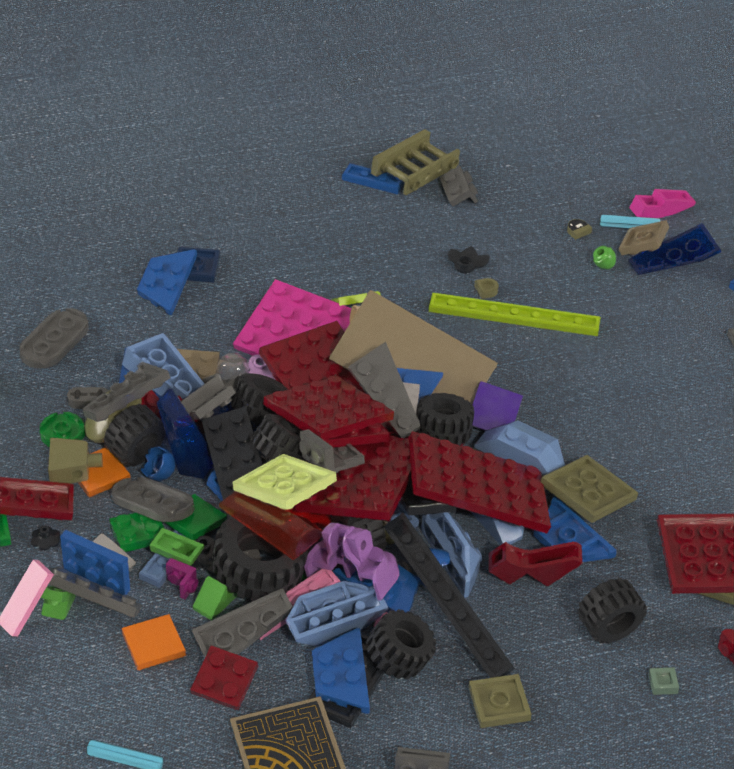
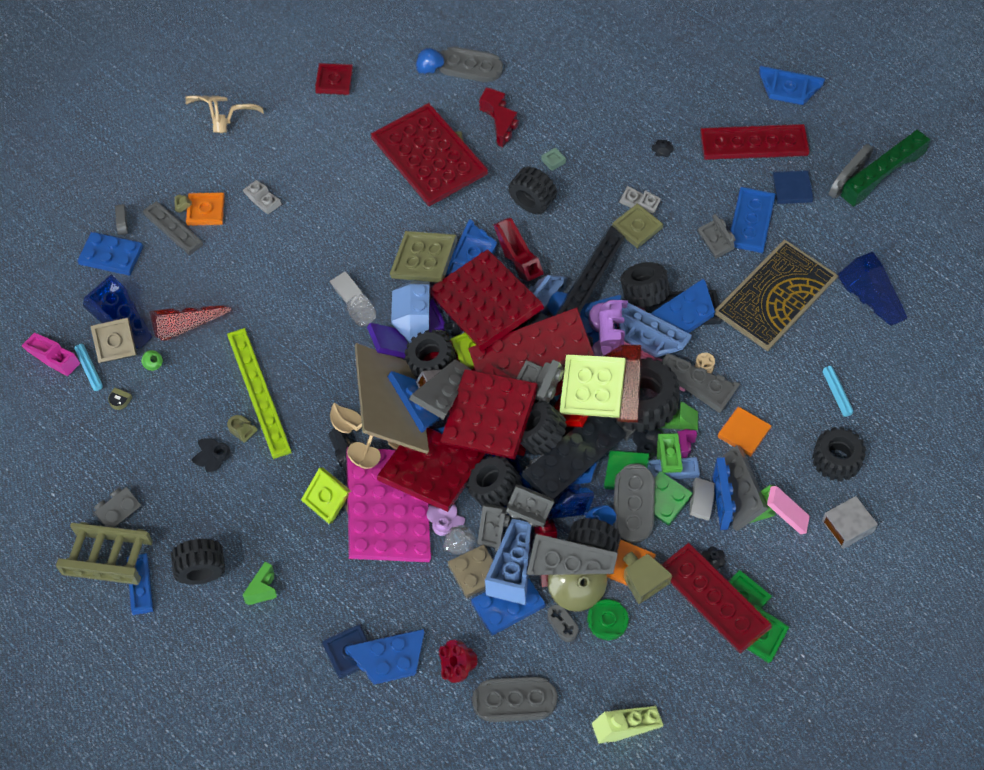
camera: 120 degrees left, 15 degrees up
dark red plate [190,645,258,711] -> none
none -> clear red wedge [149,305,231,341]
none -> black tyre [171,539,226,585]
none -> olive tile [232,422,258,443]
none -> bright green slope [243,562,277,605]
none -> light grey slope [330,272,366,310]
none -> clear gear [346,294,376,327]
none -> dark red plate [439,640,478,683]
none -> light grey slope [619,186,661,213]
none -> tan wheel [695,353,715,374]
none -> black tyre [812,427,866,482]

